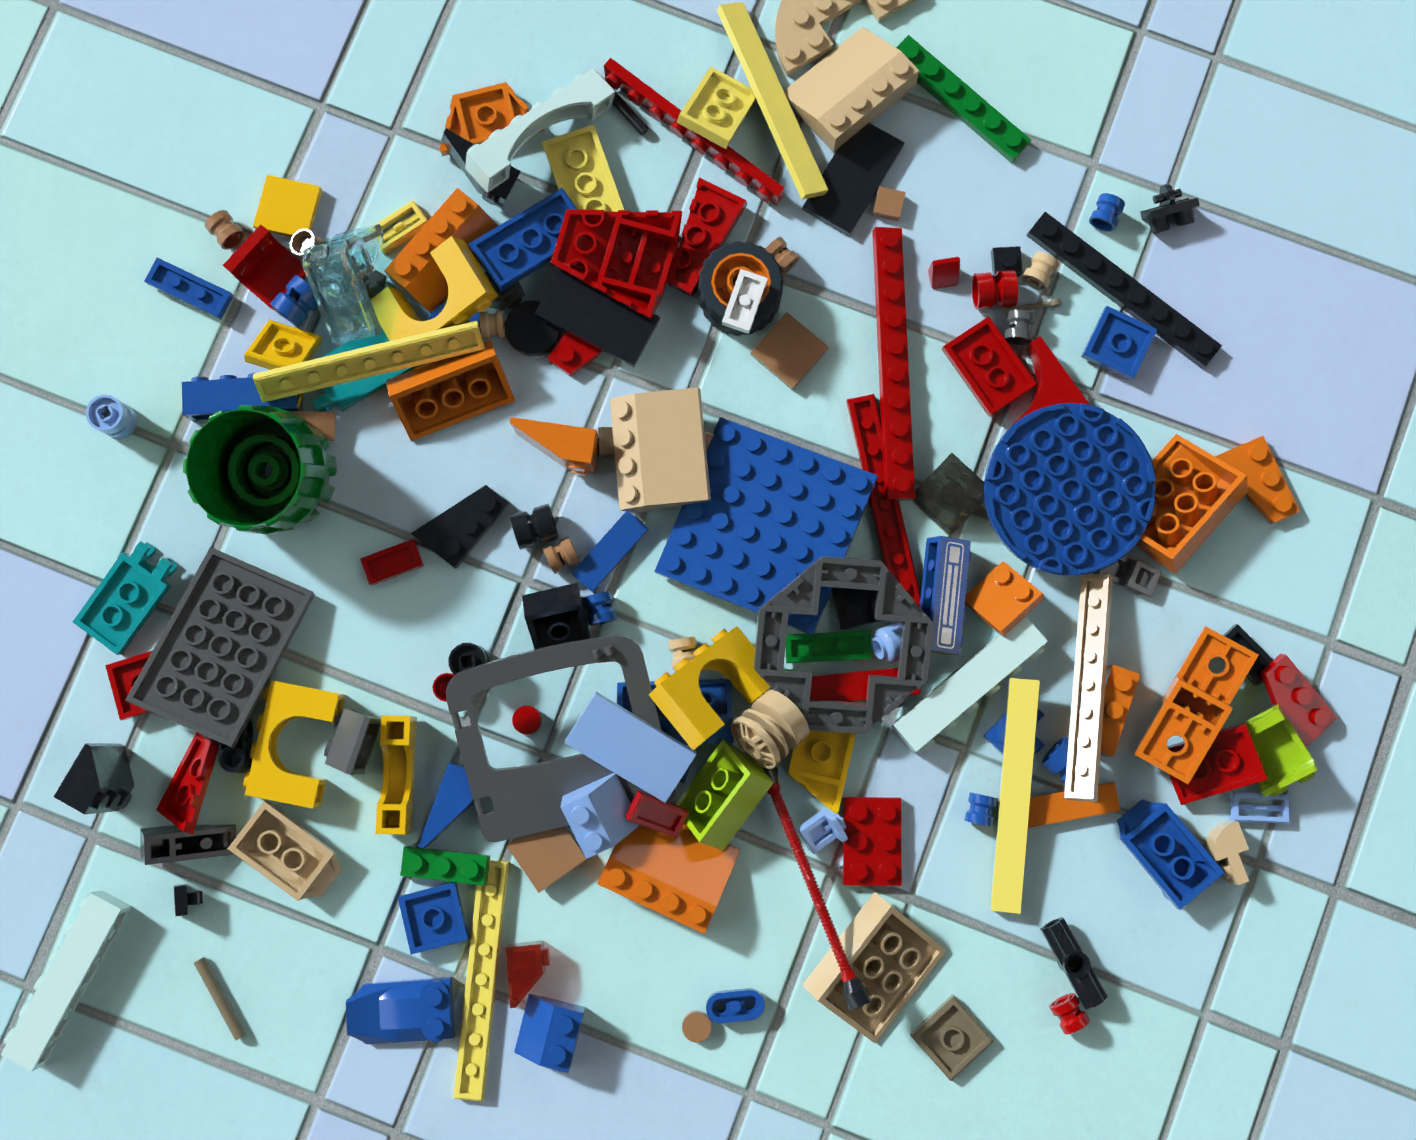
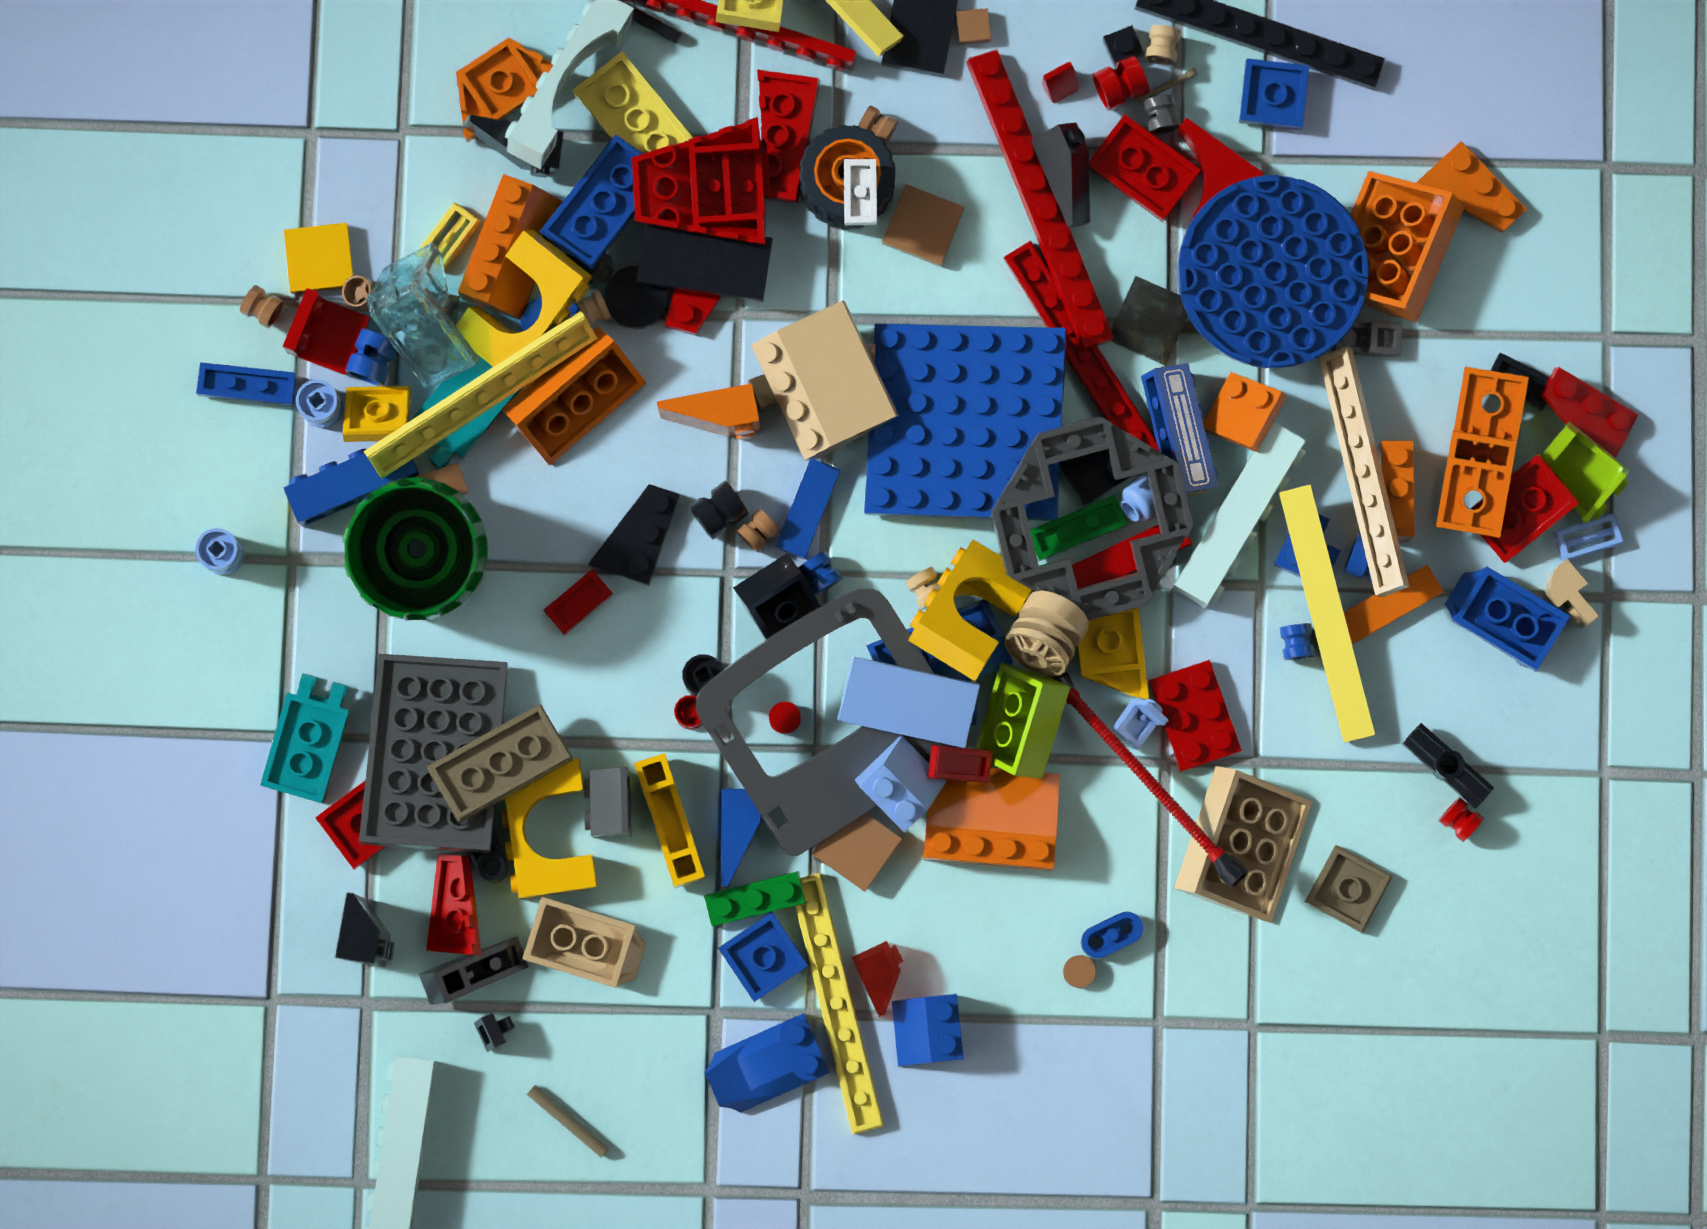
camera: 20 degrees left, 0 degrees up
none -> light blue wheel [296,380,343,428]
none -> dark tan tile [427,703,573,824]
none -> black slope [1031,122,1090,228]

